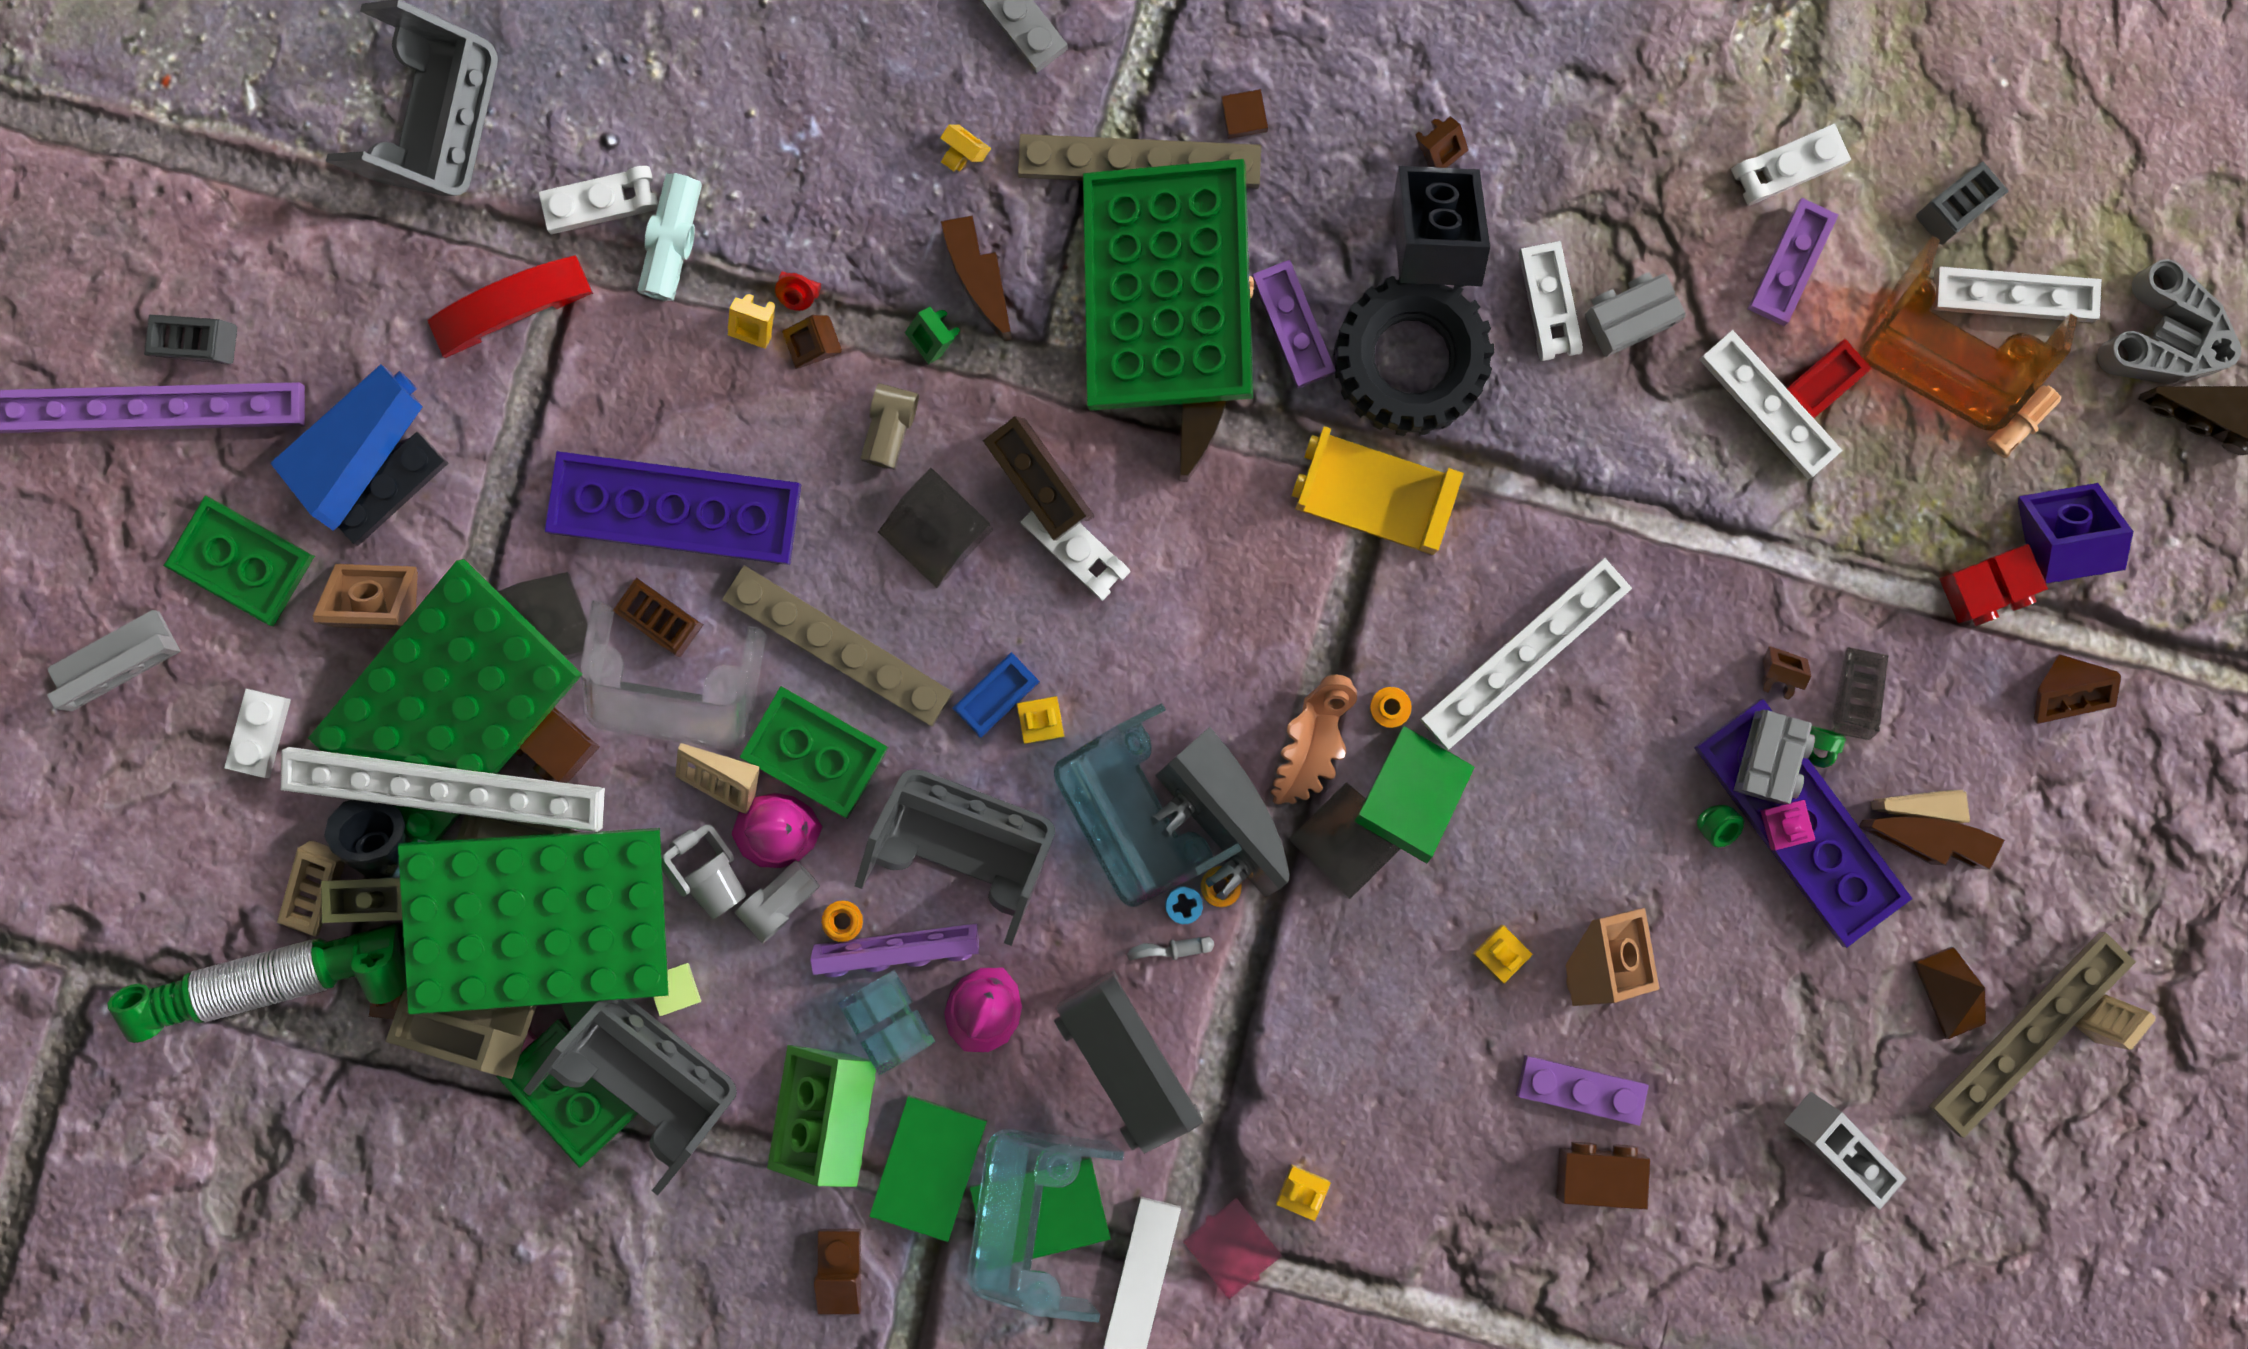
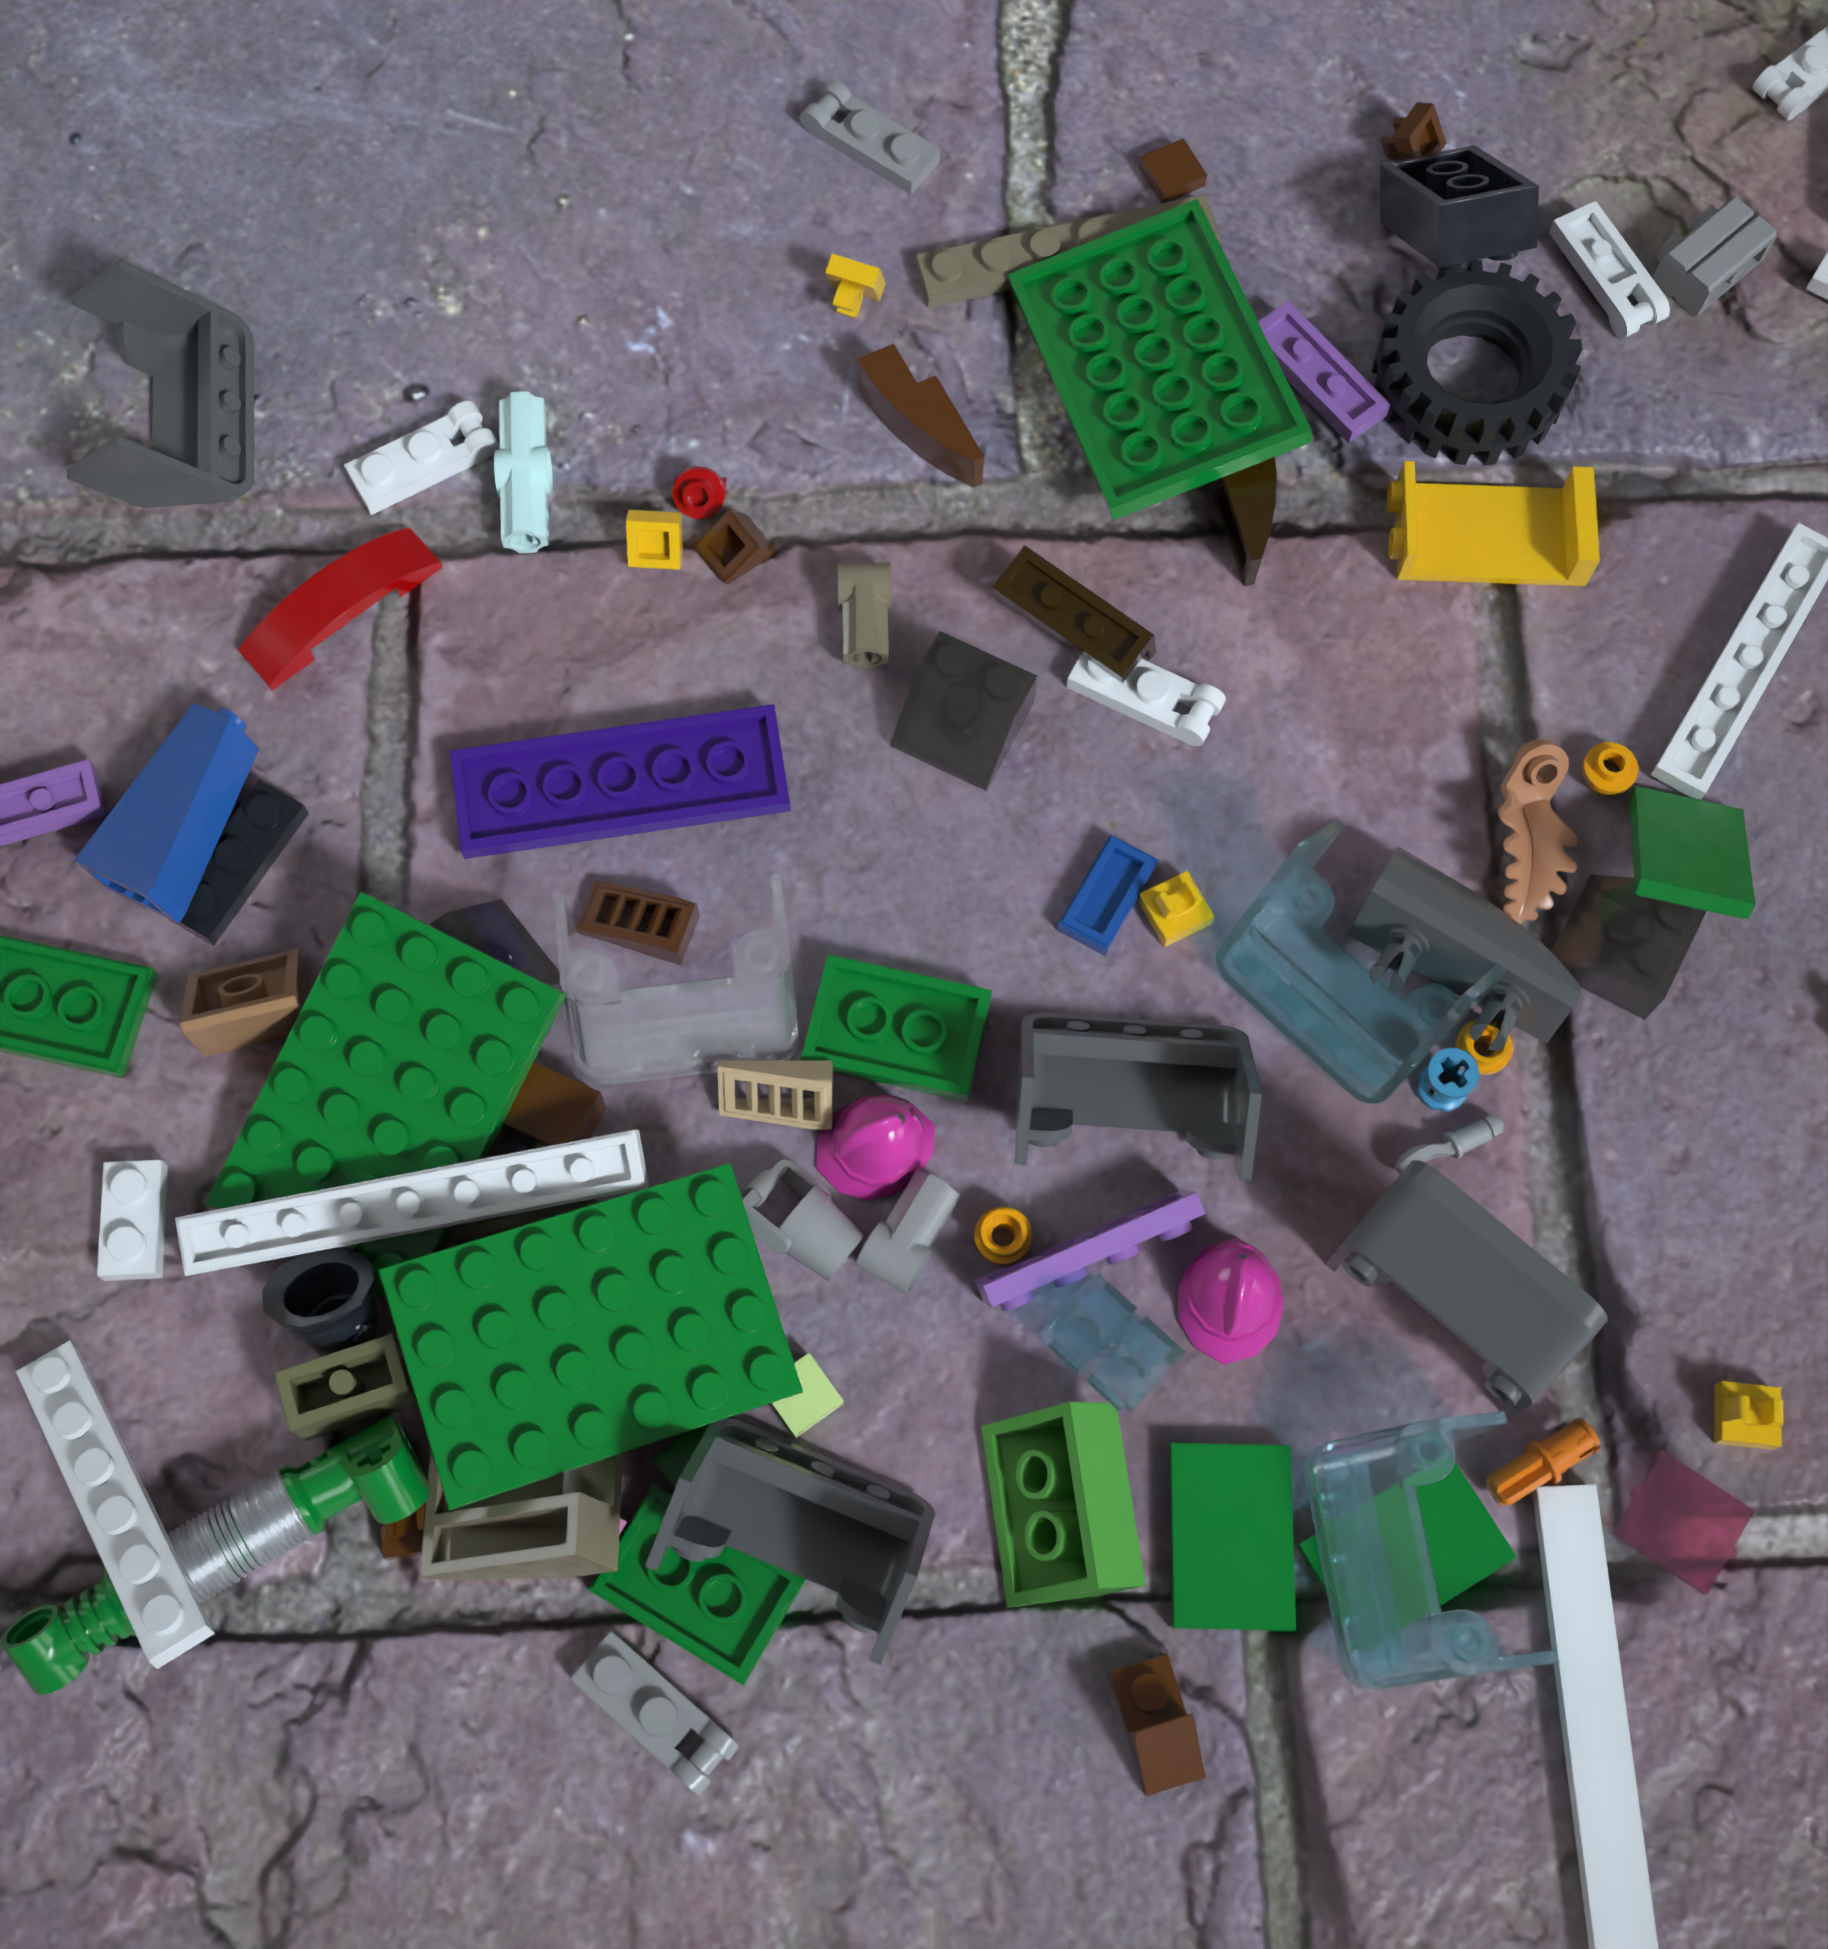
camera: 15 degrees left, 15 degrees down
tan slope [277,841,345,937] -> none
dark tan plate [722,565,954,727] -> none
green tile [904,307,960,365] -> none
none -> white plate [16,1340,215,1669]
none -> light grey plate [569,1631,740,1796]
none -> orange axle [1486,1417,1600,1505]

